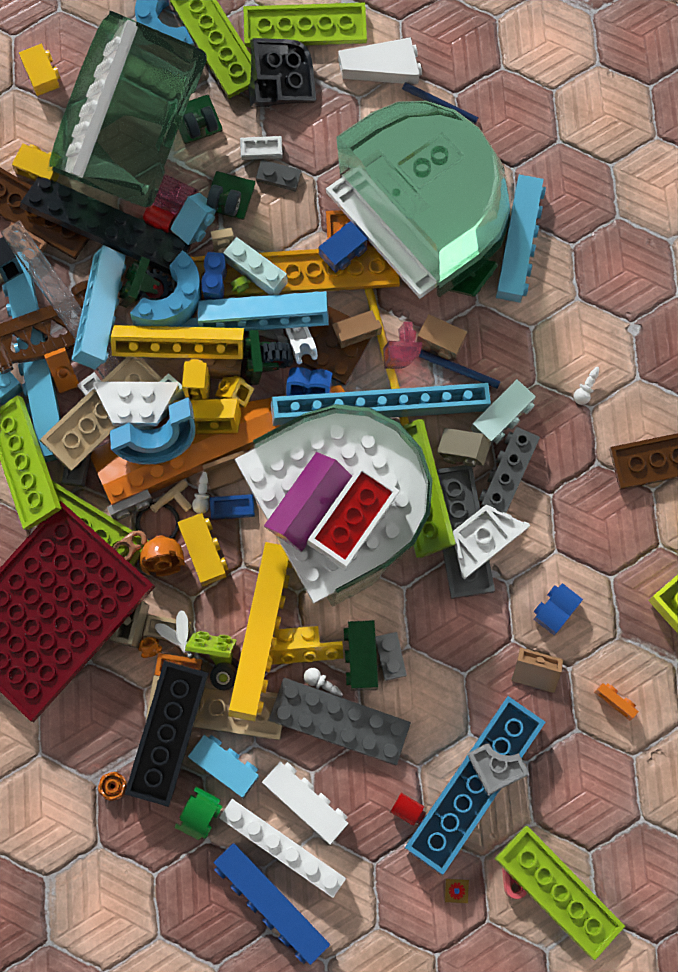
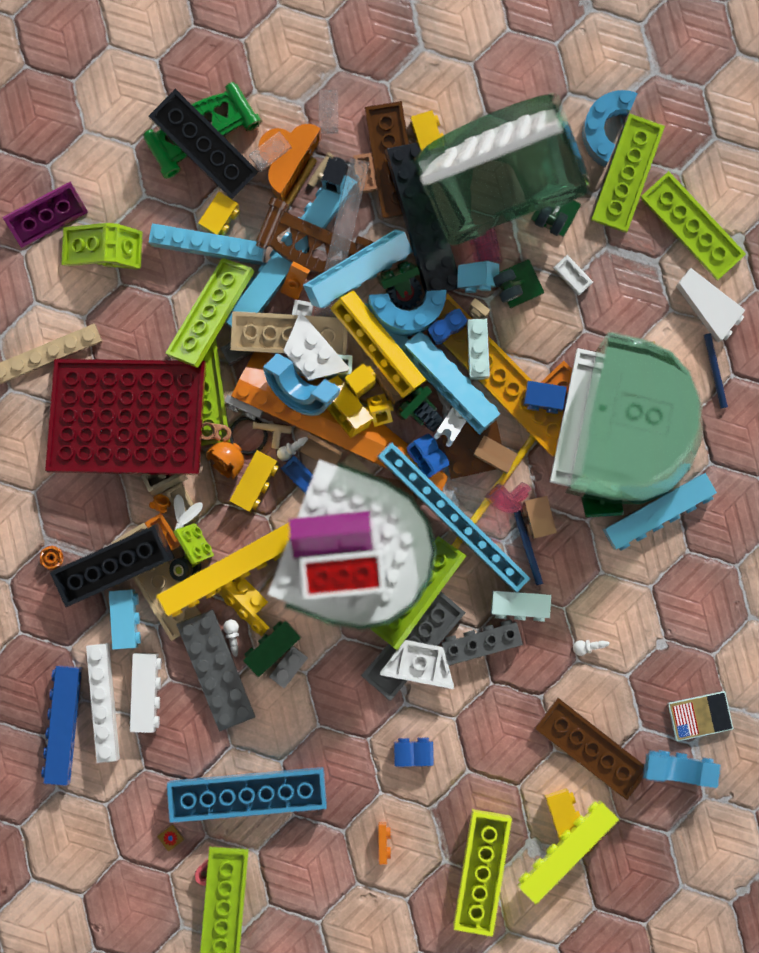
camera: 50 degrees right, 10 degrees up
yellow brick [19,43,61,96] -> none
red brick [143,205,177,233] -> none
green brick [174,787,222,841] -> none
lime plate [231,275,251,294] -> none
black slope [248,38,316,107] -> none
dark grey plate [256,160,302,192] -> none
red brick [390,793,427,826] -> none
dark tan brick [437,428,491,467] -> none
light grey tile [467,743,529,795] -> none
medium nougat panel [511,647,563,693] -> none

